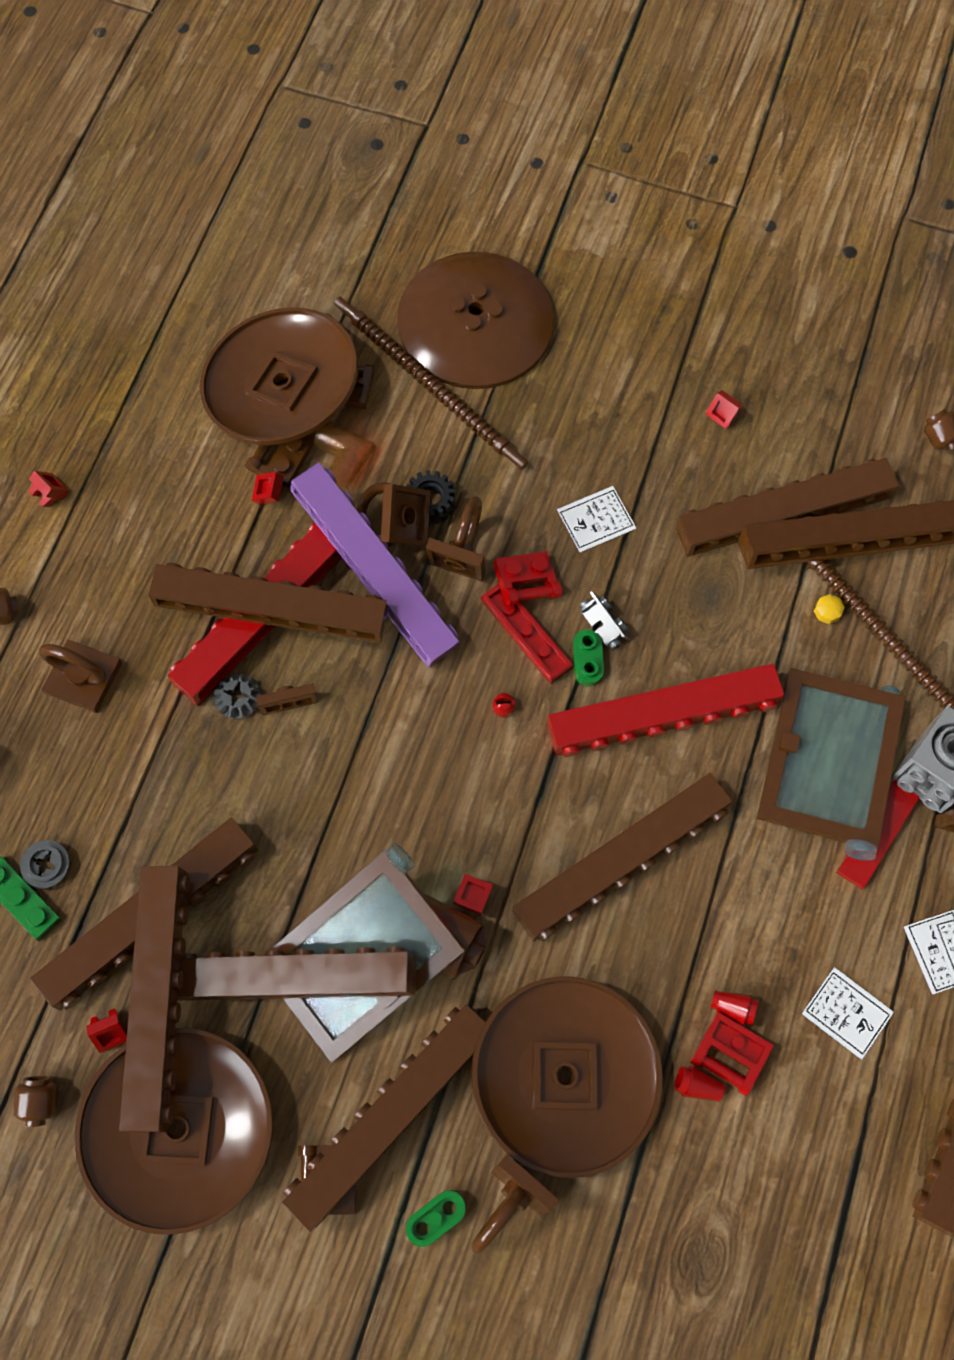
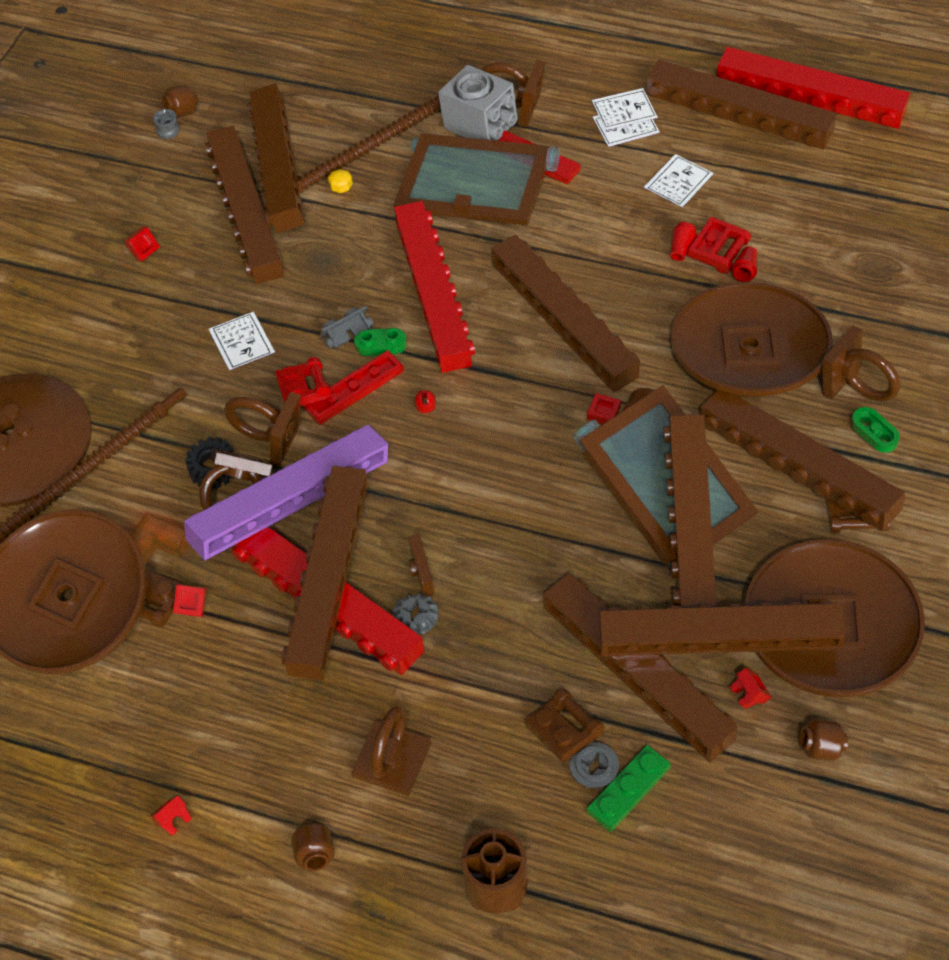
camera: 85 degrees left, 15 degrees down
none -> dark grey wheel [153,109,180,139]
none -> reddish brown plate [524,689,605,763]

